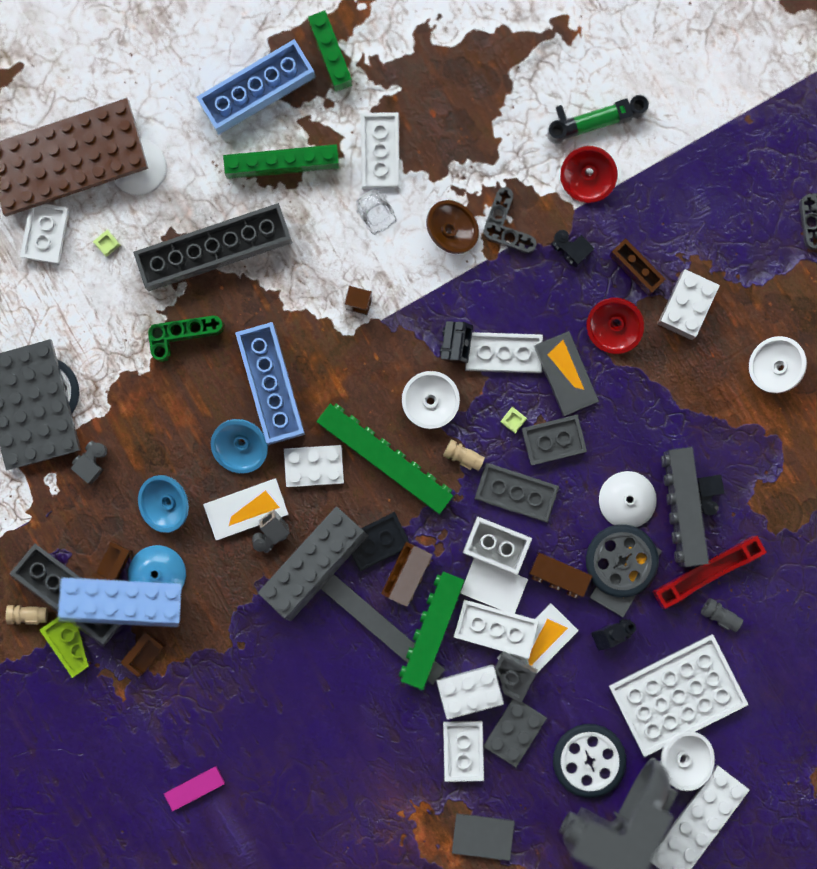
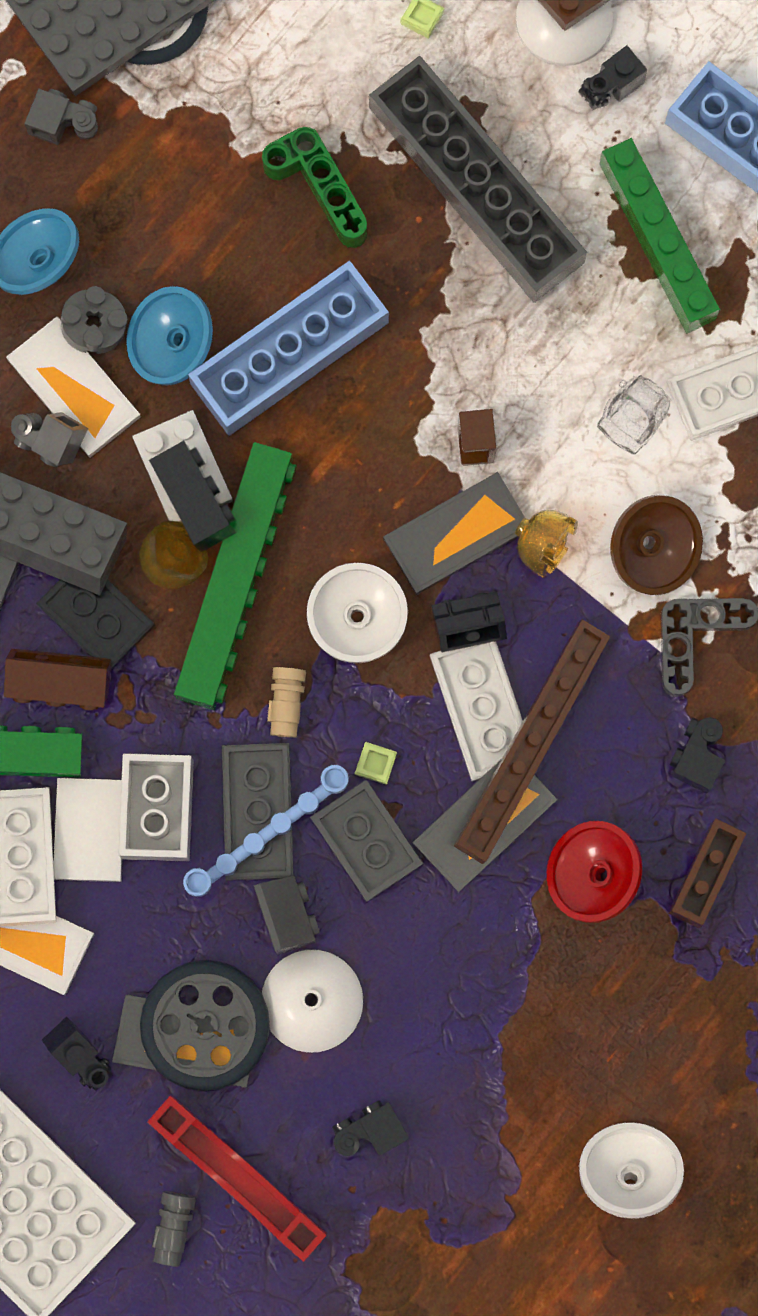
camera: 70 degrees right, 5 degrees down
reddish brown brick [528,552,592,599] -> none
white brick [658,269,720,340] -> none
dark grey brick [661,447,709,567] -> none
none -> dark grey plate [60,286,127,354]
none -> clear yellow cylinder [139,520,208,589]
none -> black brick [149,440,236,552]
none -> light blue bar [183,765,349,897]
none -> dark grey slope [254,876,320,955]
none -> dark grey tile [383,472,531,595]
none -> reddish brown plate [454,619,610,864]
none -> clear yellow cylinder [515,510,578,578]
none -> black brick [578,45,648,110]

